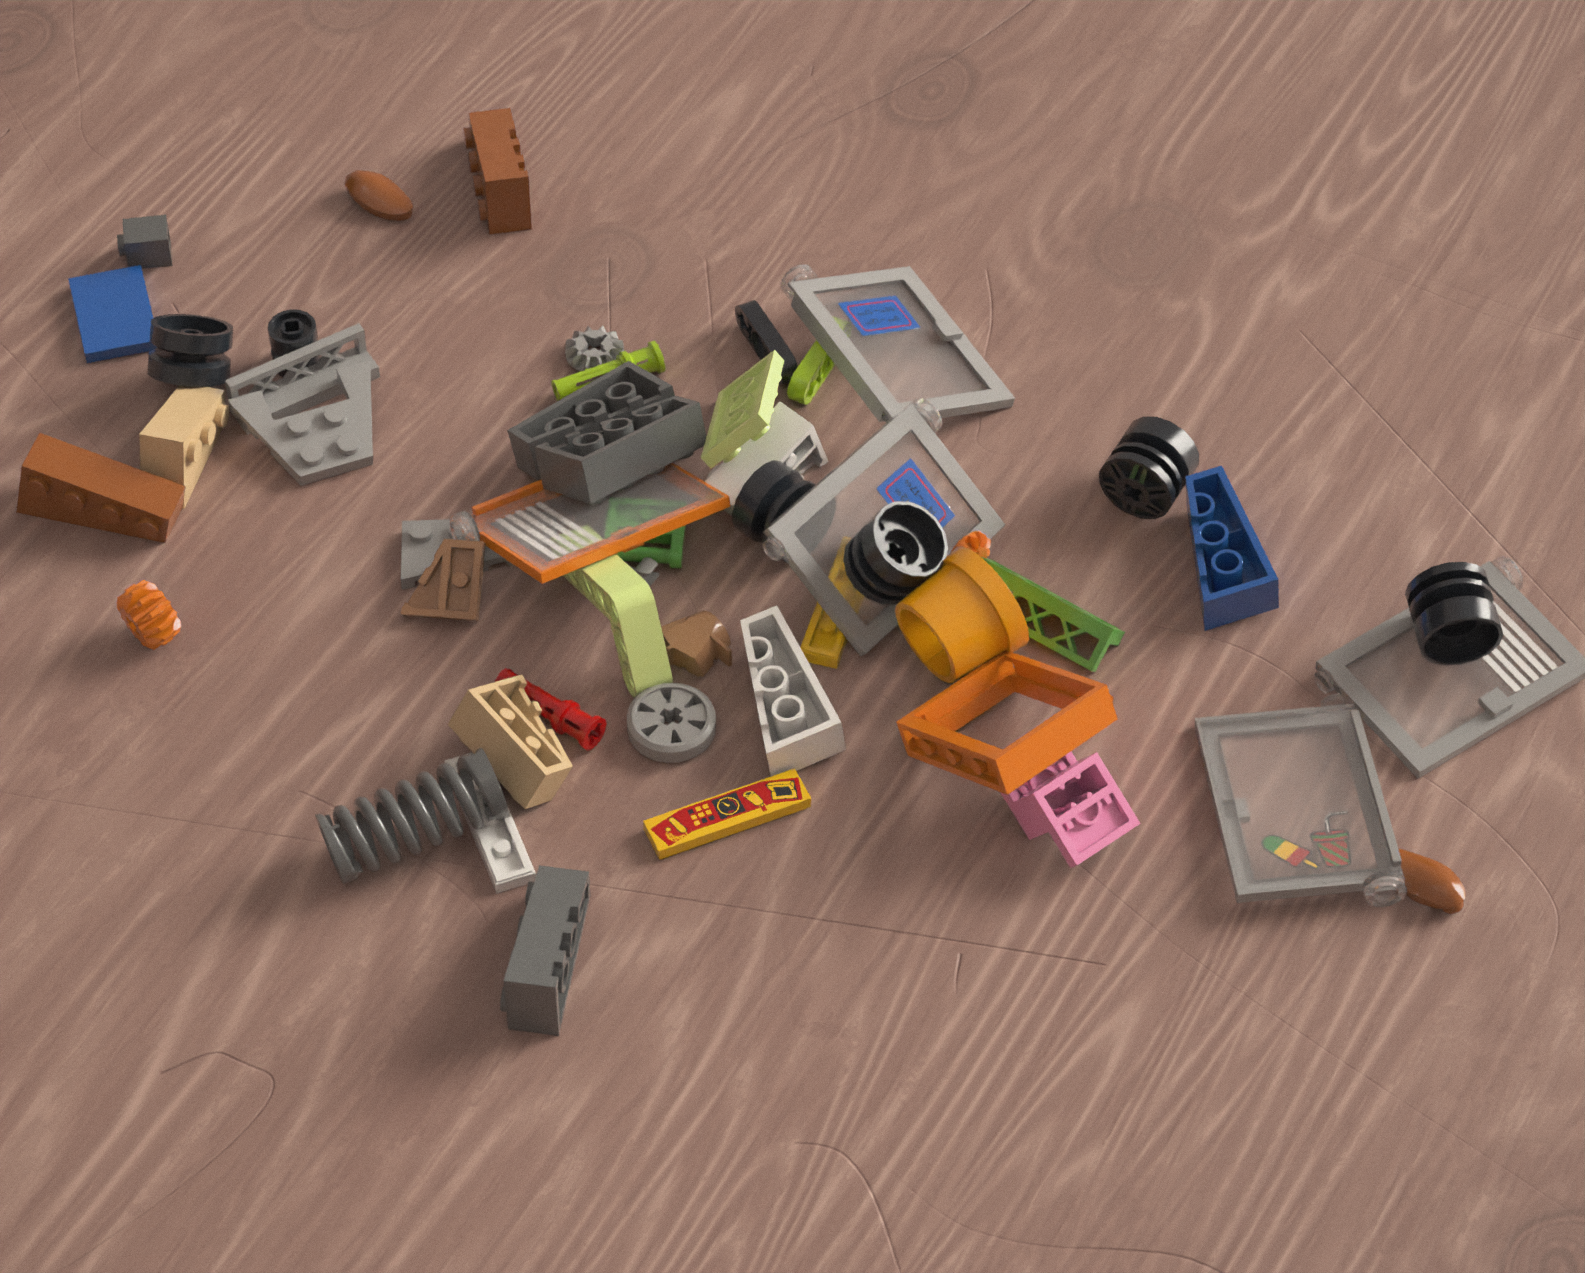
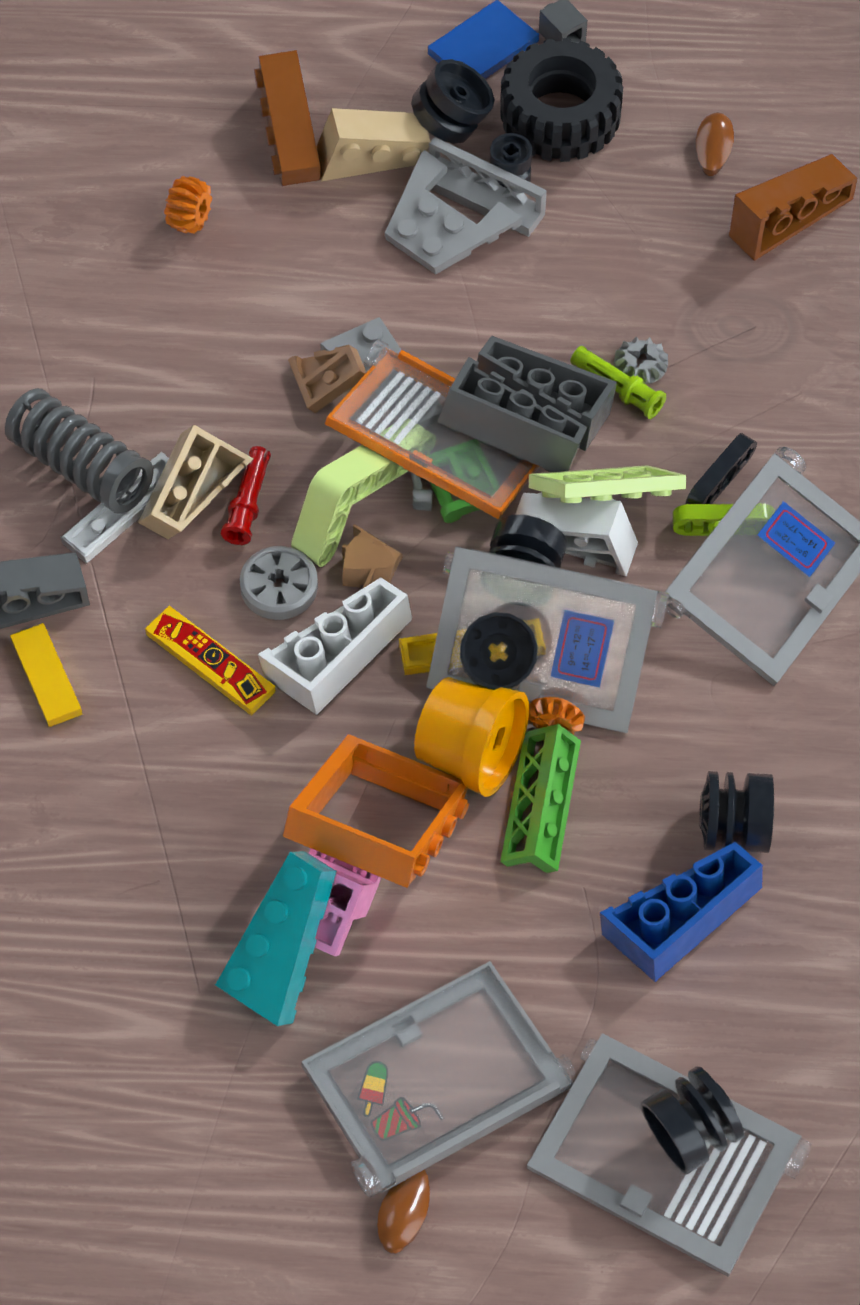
camera: 65 degrees right, 10 degrees up
none -> yellow tile [10,623,83,727]
none -> teal wedge [215,851,337,1026]
none -> black tyre [500,38,624,162]

